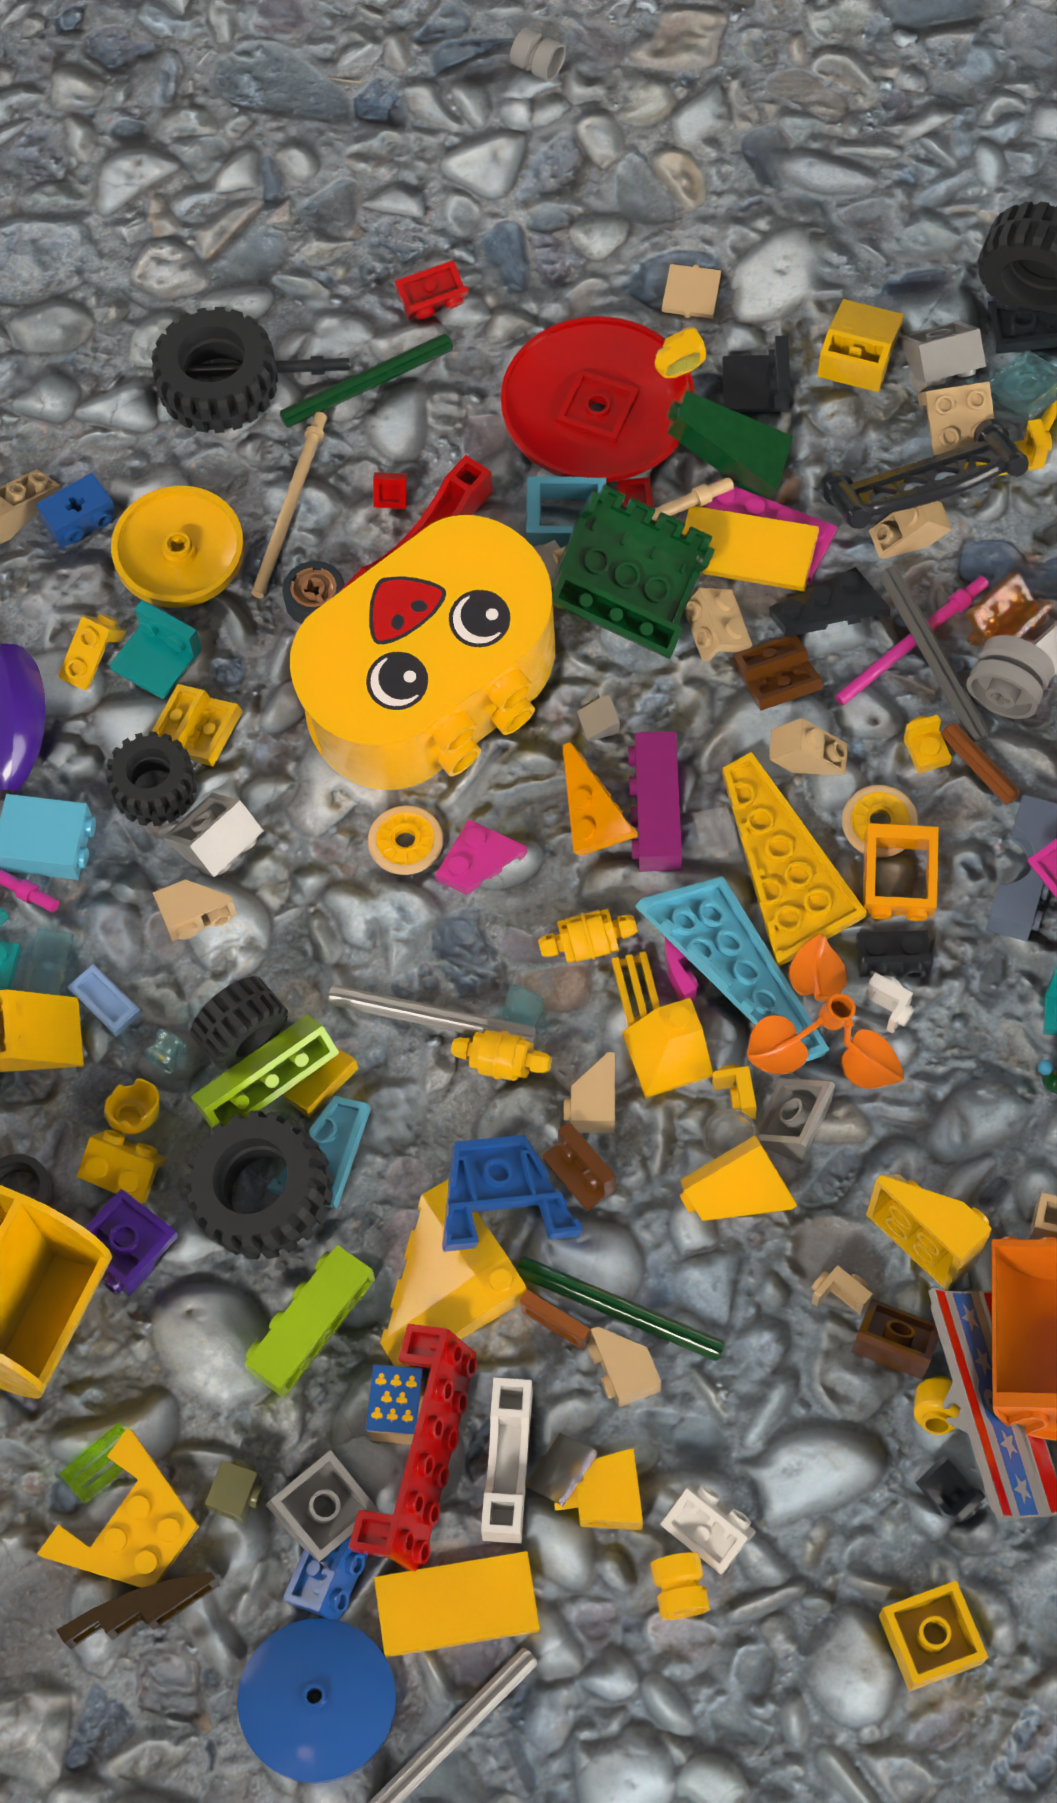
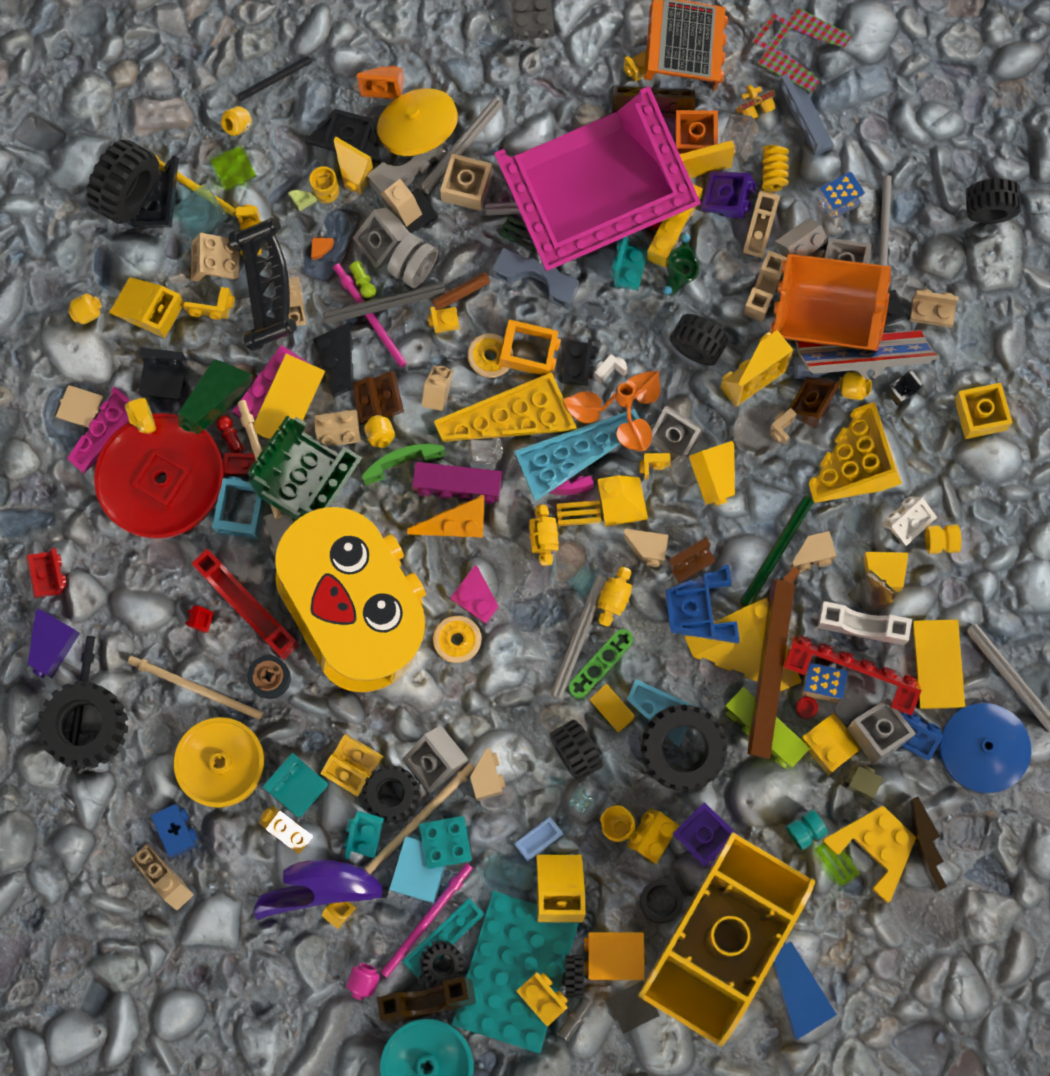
camera: 80 degrees left, 10 degrees up
lime brick [190,1014,339,1128] -> none
dark green axle [280,334,453,428] -> none
light grey slope [577,694,620,742] -> none
light grey slope [899,321,986,386] -> none
clear orange bracket [965,573,1053,646] -> none
none -> dark purple slope [28,609,80,678]
none -> dark pink wing [67,386,130,474]
none -> yellow head [68,293,102,324]
none -> yellow bracket [183,287,235,320]
none -> red pin [216,416,244,453]
none -> orange tile [311,238,334,260]
none -> teal bracket [343,811,384,859]
none -> lime pin [349,261,376,299]
none -> bright green slope [362,444,446,486]
none -> yellow head [364,415,395,448]
none -> tan bar [364,762,475,875]
none -> teal bracket [419,816,472,869]
none -> bright green beam [569,629,633,699]
none -> black tyre [669,314,729,366]
none -> reddish brown tile [747,579,795,759]
none -> teal wheel [786,809,829,851]
none -> red tile [795,696,818,720]
none -> yellow slope [801,713,861,776]
none -> yellow slope [808,402,903,503]

